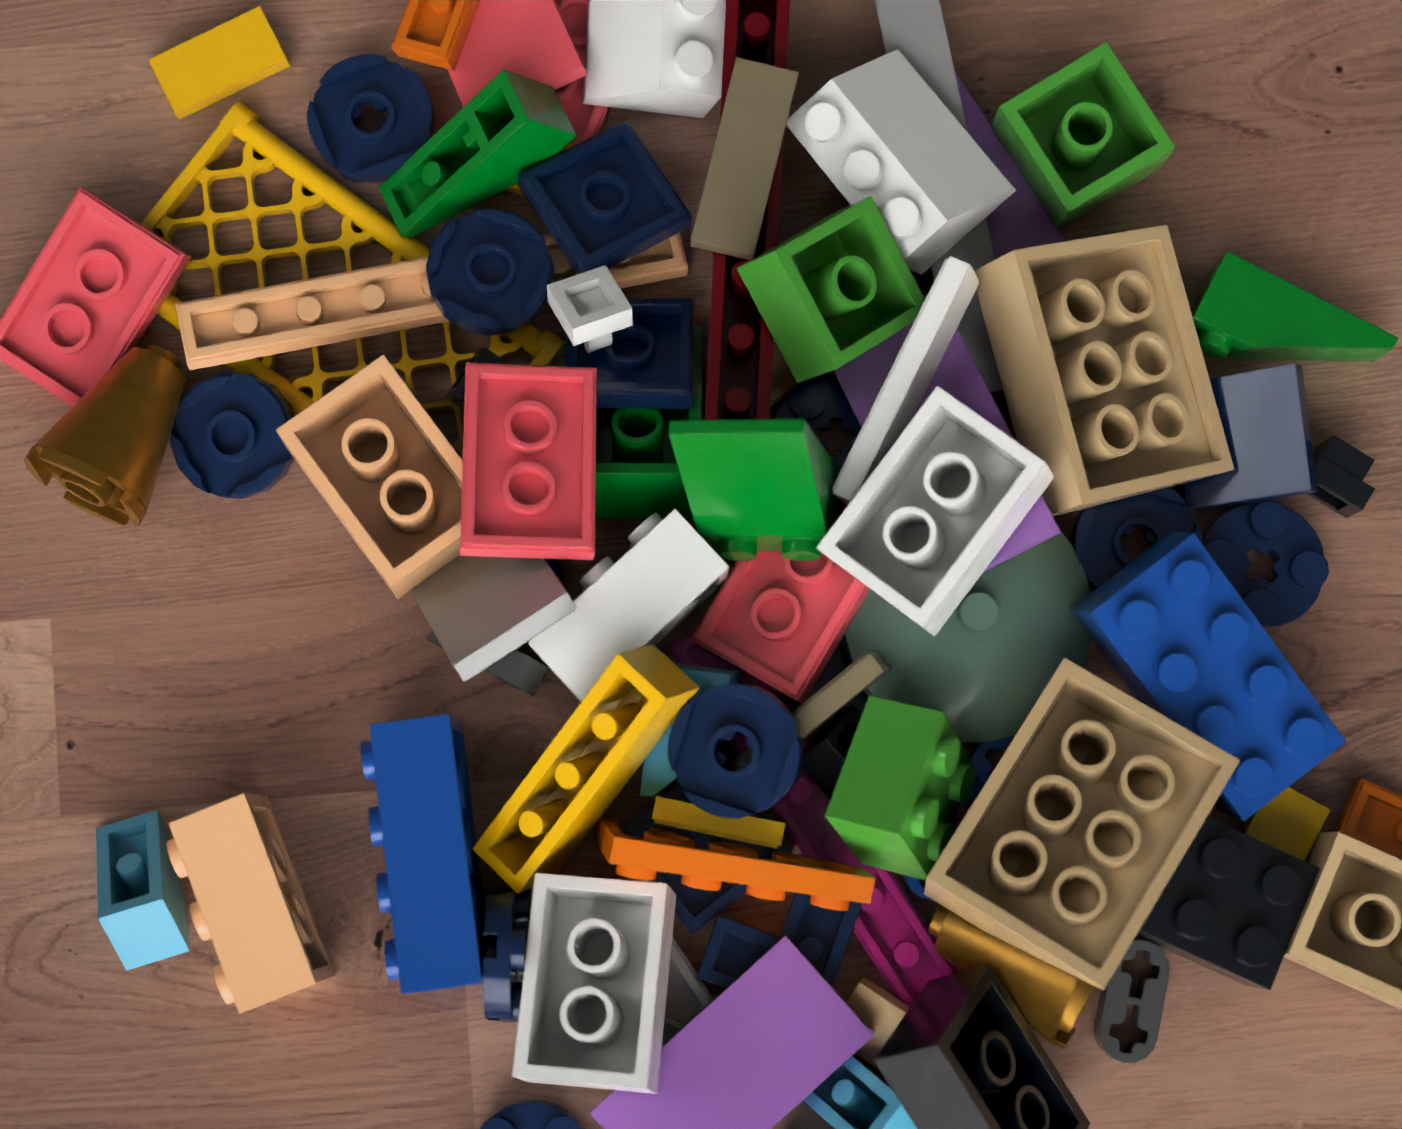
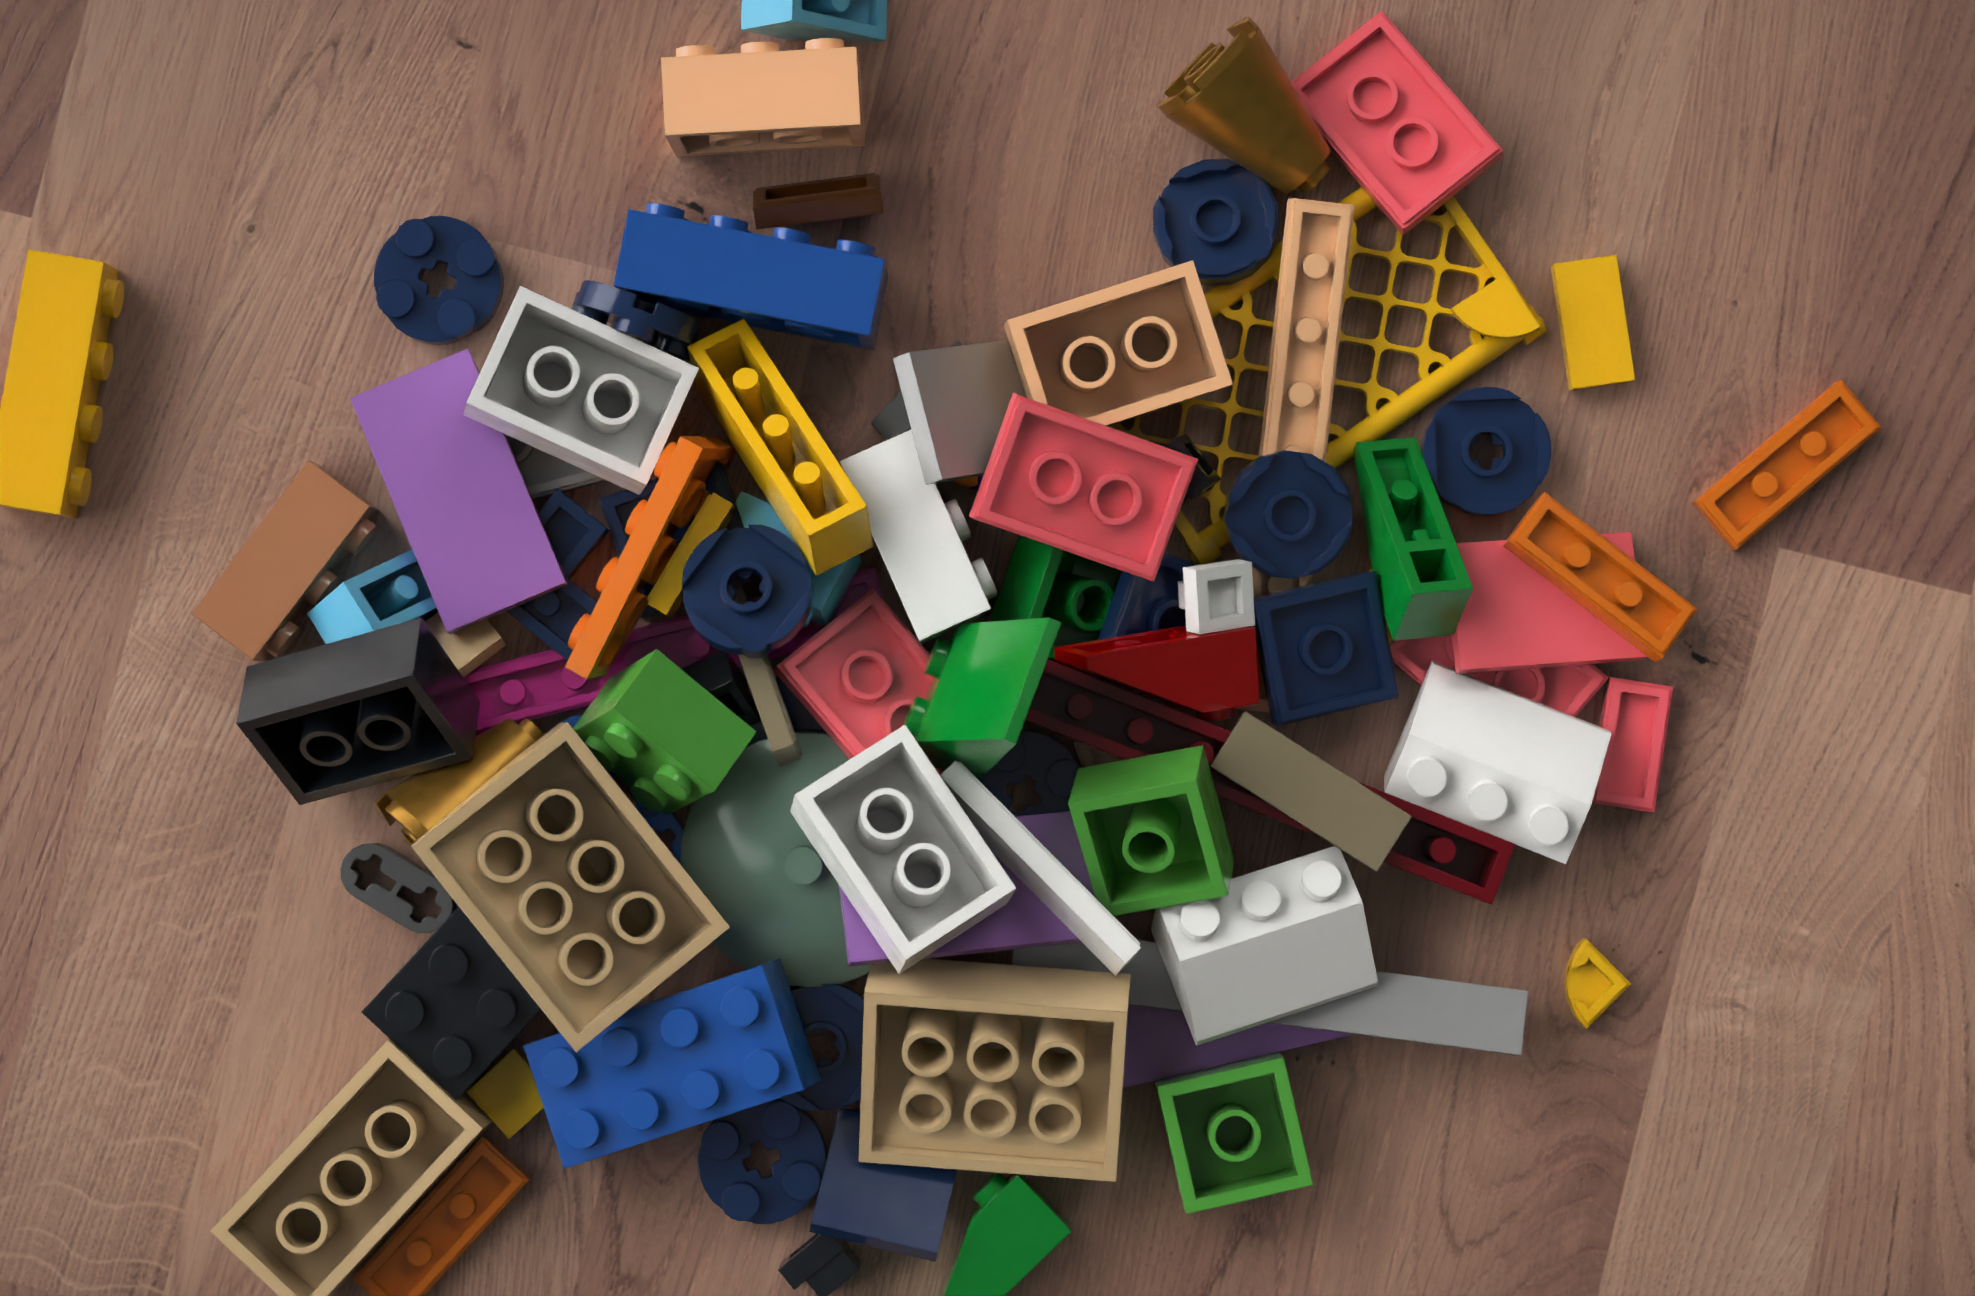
camera: 115 degrees right, 5 degrees up
none -> reddish brown tile [753,173,883,230]
none -> red slope [1054,625,1260,720]
none -> yellow tile [1451,273,1540,339]

